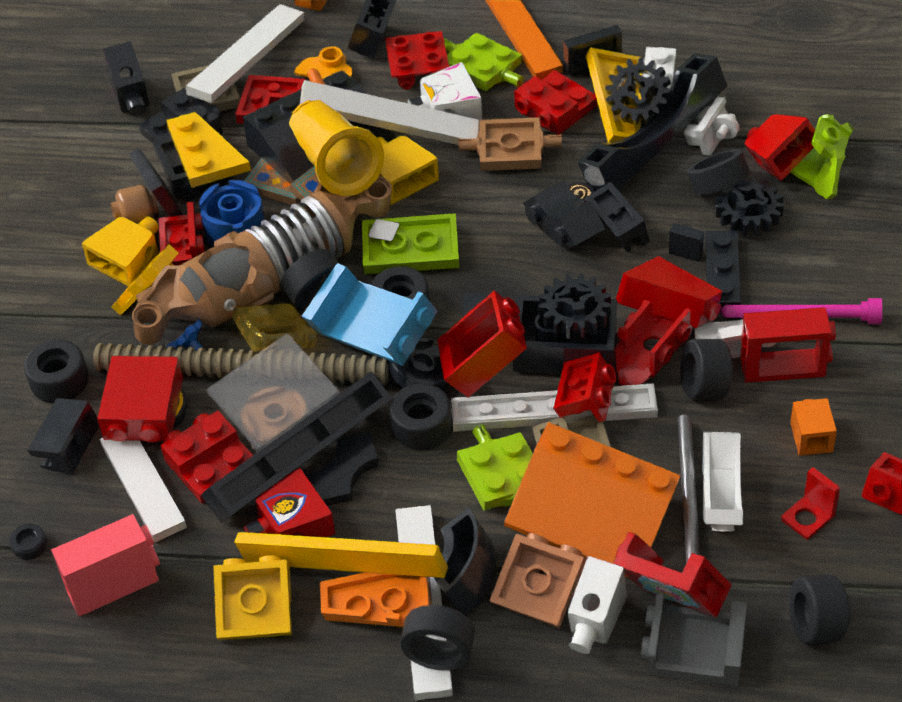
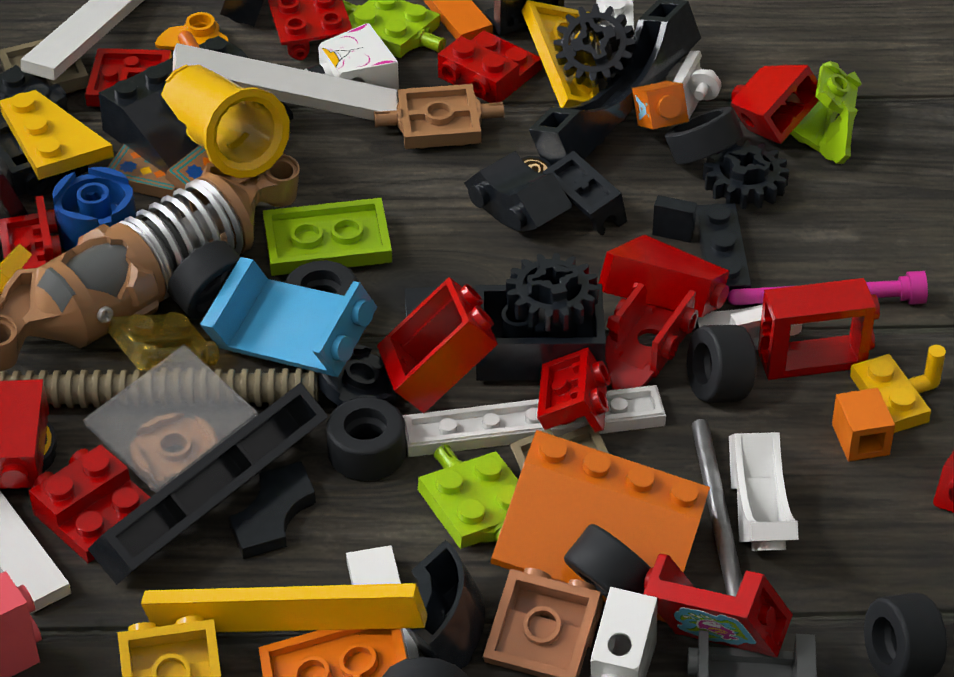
camera: 10 degrees left, 5 degrees down
blue plant [166,319,203,351] -> none
red torso [244,468,336,538] -> none
white sticker [369,219,399,241] -> none
yellow torso [378,136,439,205] -> none
red bracket [781,467,840,540] -> none
none -> black tyre [564,524,651,598]
none -> orange brick [632,81,689,129]
none -> yellow plate [850,345,946,433]

